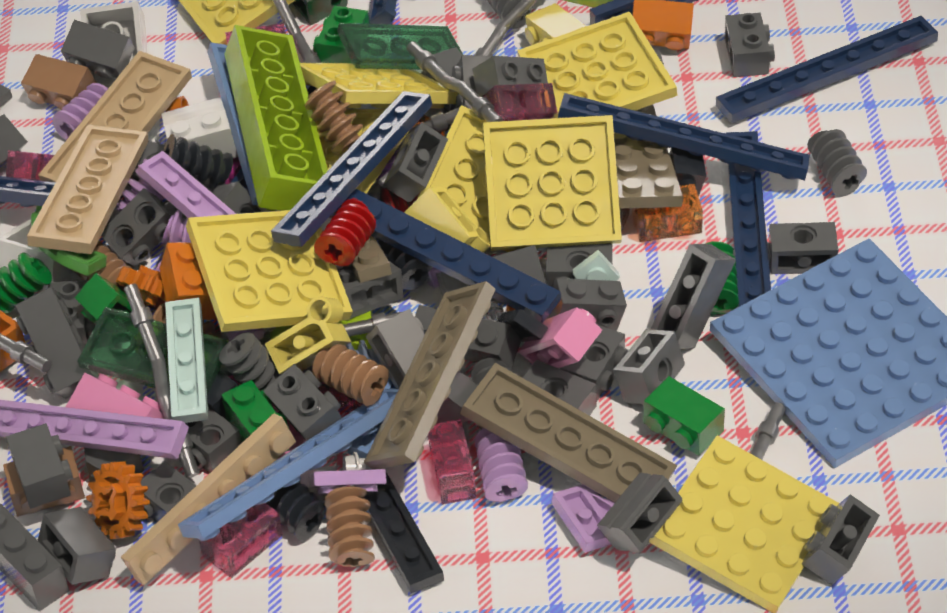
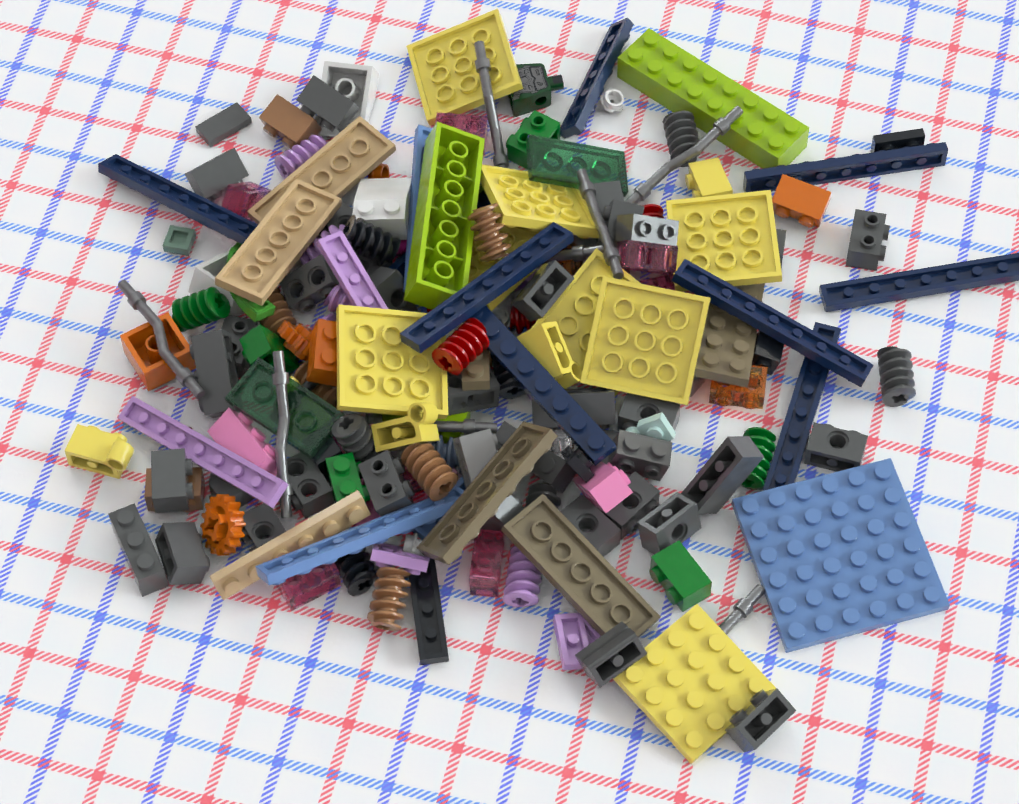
camera: 15 degrees right, 10 degrees up
light aqua plate [165,298,209,423] -> none

